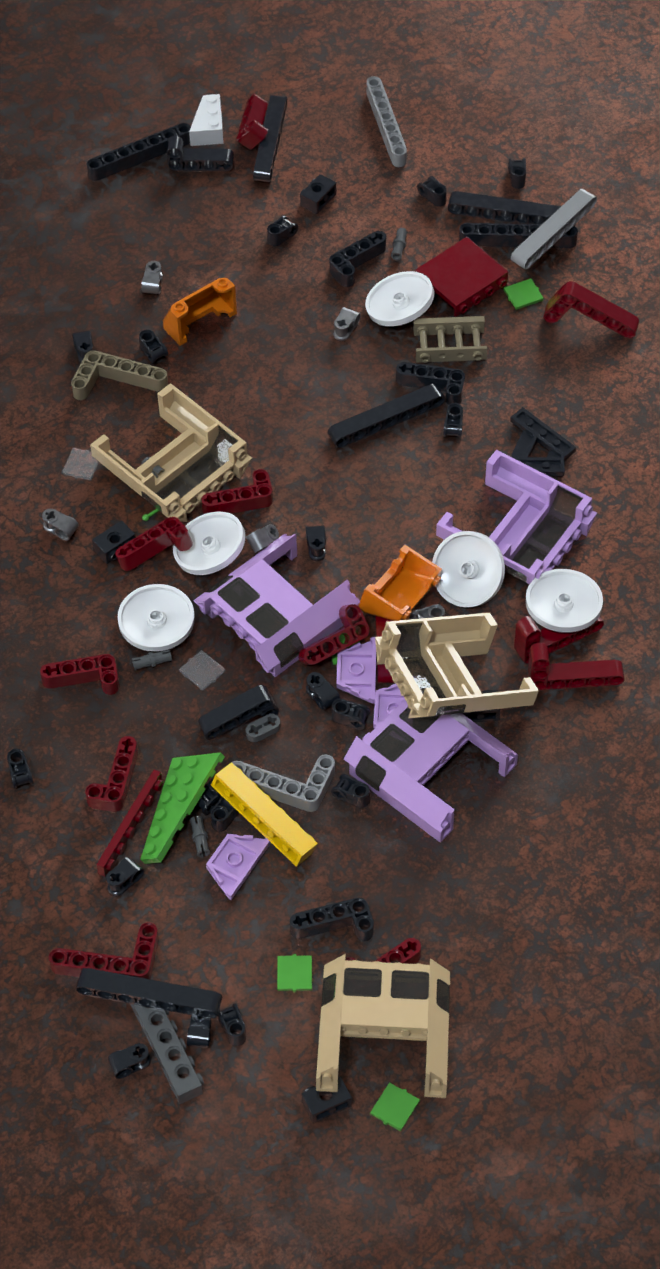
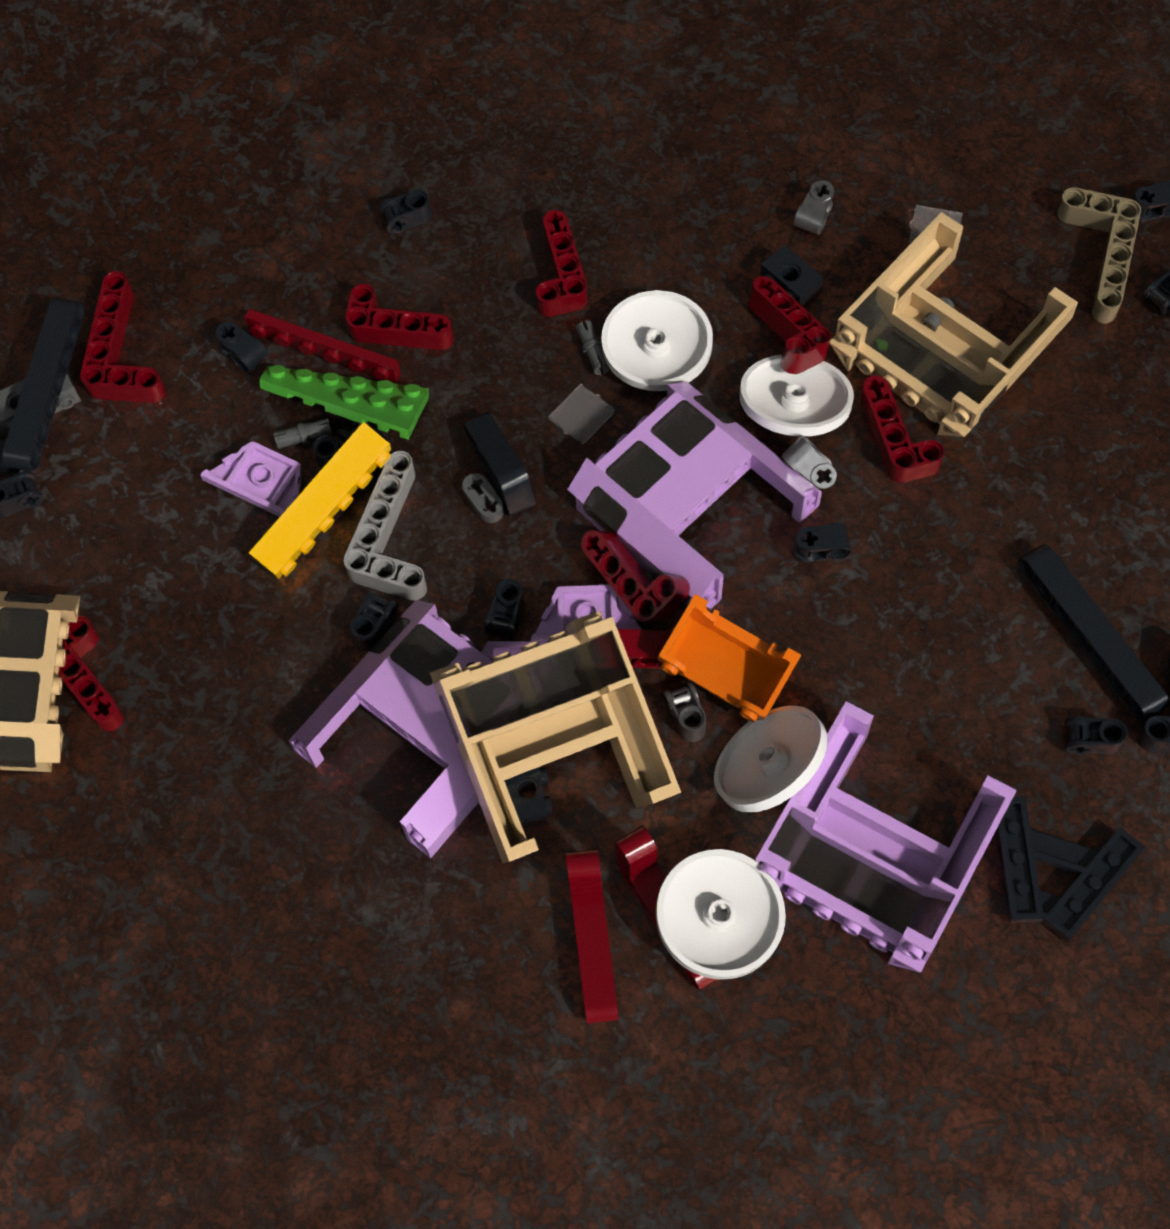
camera: 90 degrees right, 10 degrees up
bright green piece [277,954,312,993] -> none
black beam [290,897,374,941] -> none
black piece [306,672,340,710] -> none

